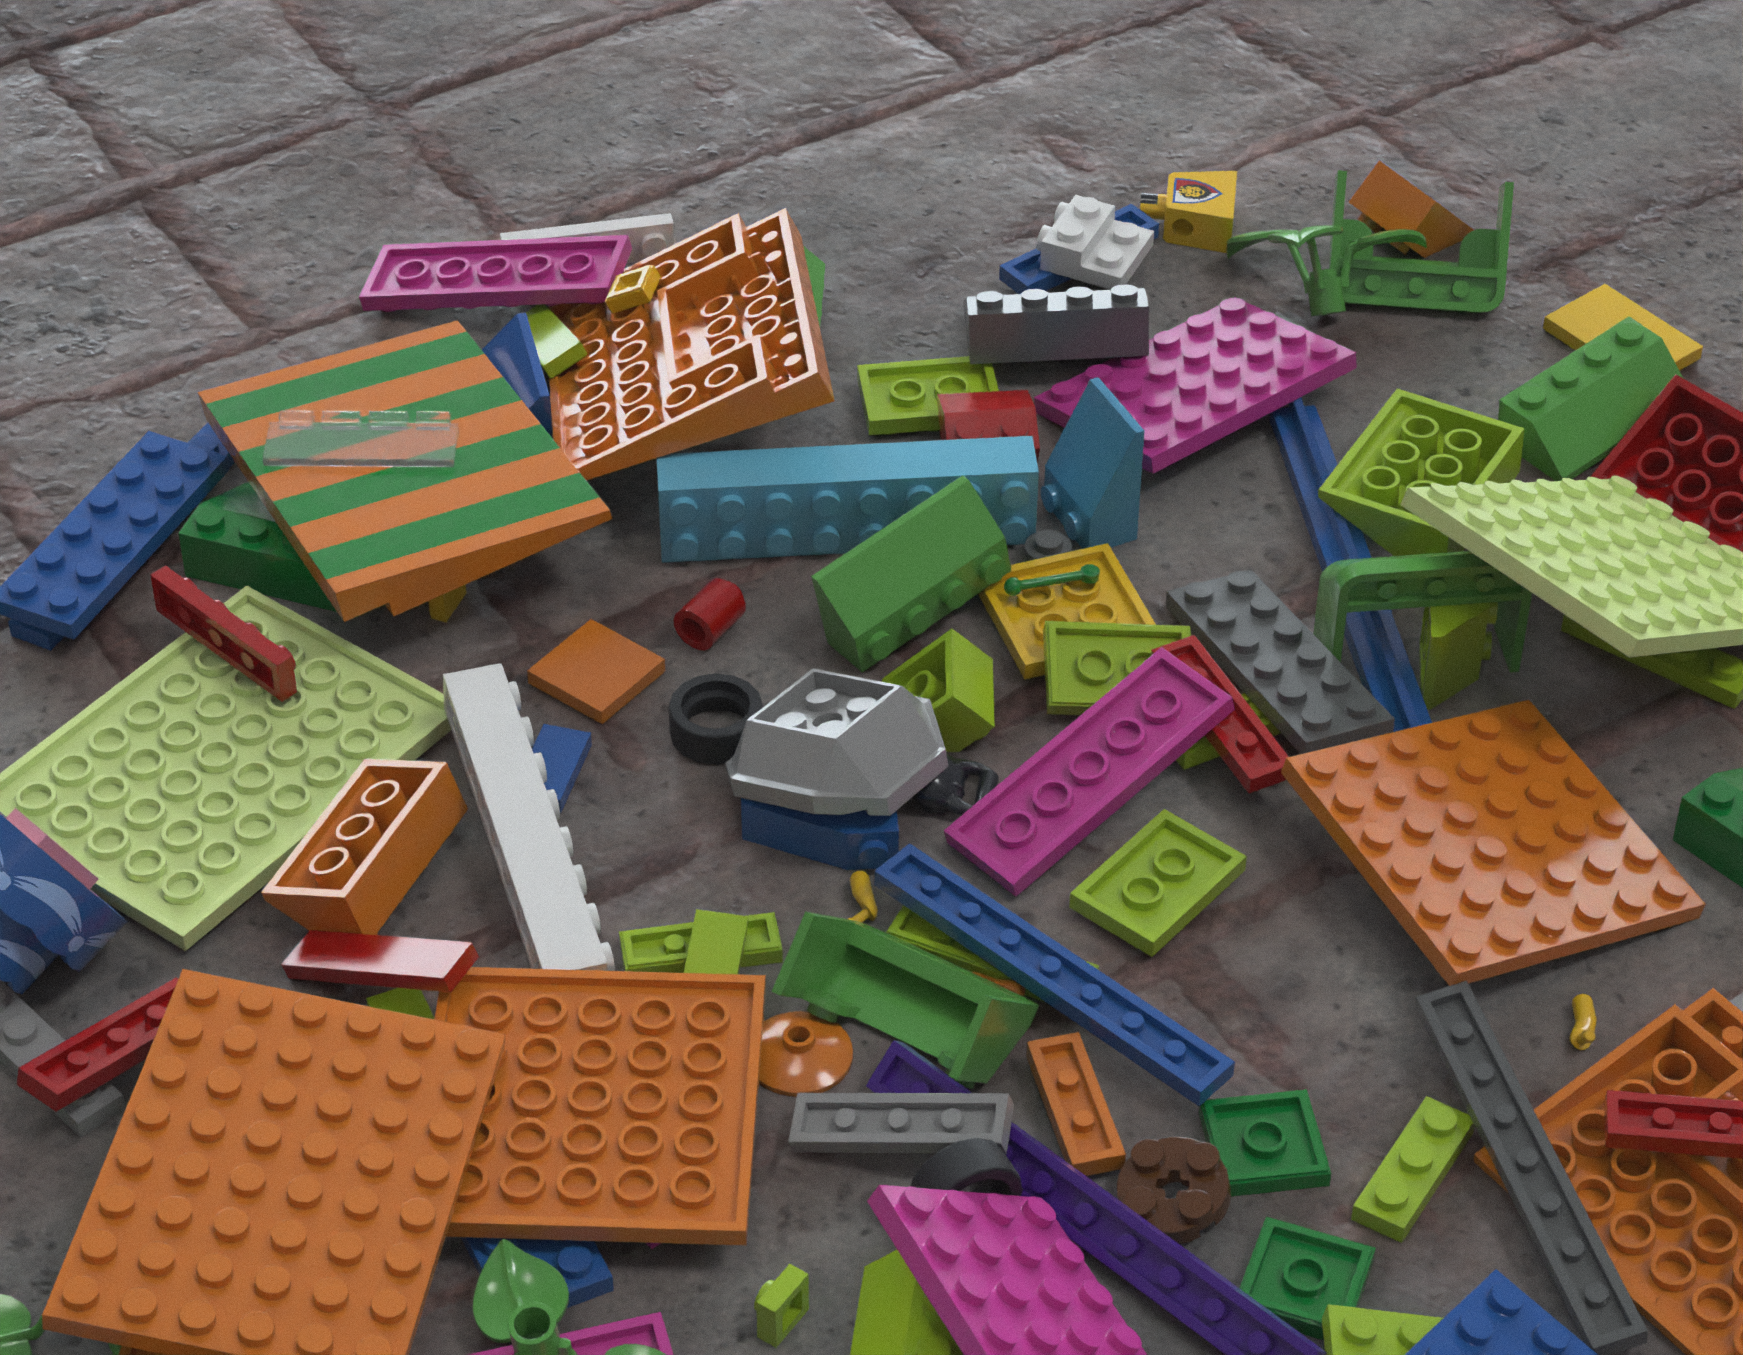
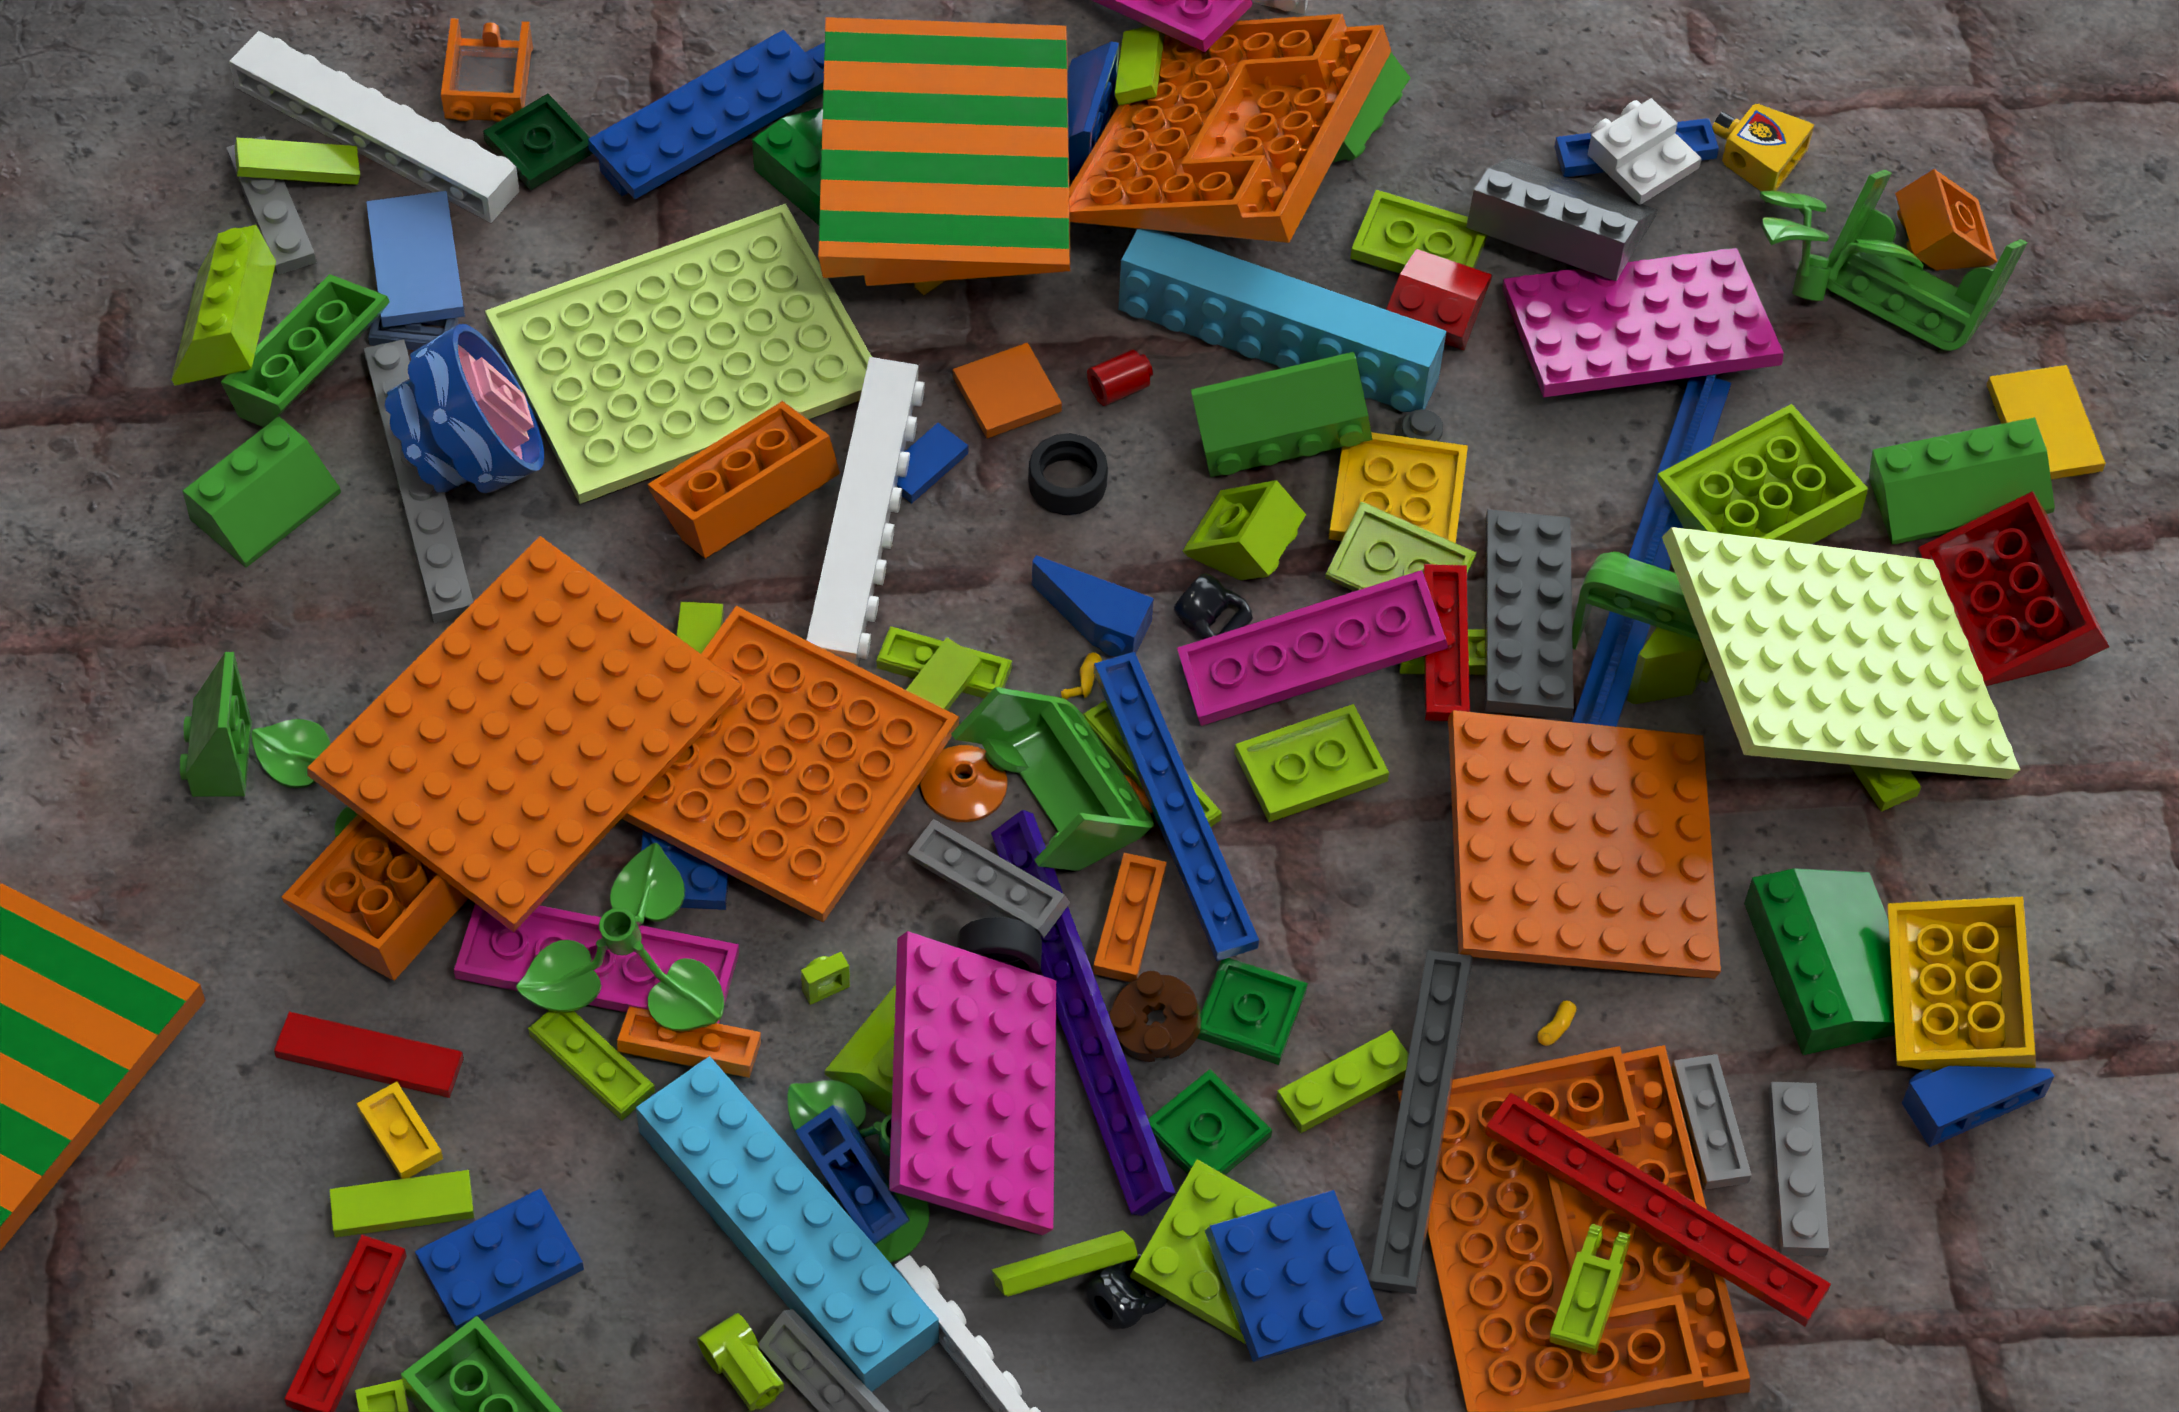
camera: 25 degrees right, 15 degrees up
red plate [17,977,178,1112] -> none
red plate [150,565,297,702] -> none
clear windscreen [263,410,459,467] -> none
red tile [281,930,479,993] -> none
yellow tile [605,265,661,314] -> none
light grey piece [725,668,948,816] -> none
green hinge [1004,564,1100,596] -> none
dark azure slope [1041,377,1145,549] -> none

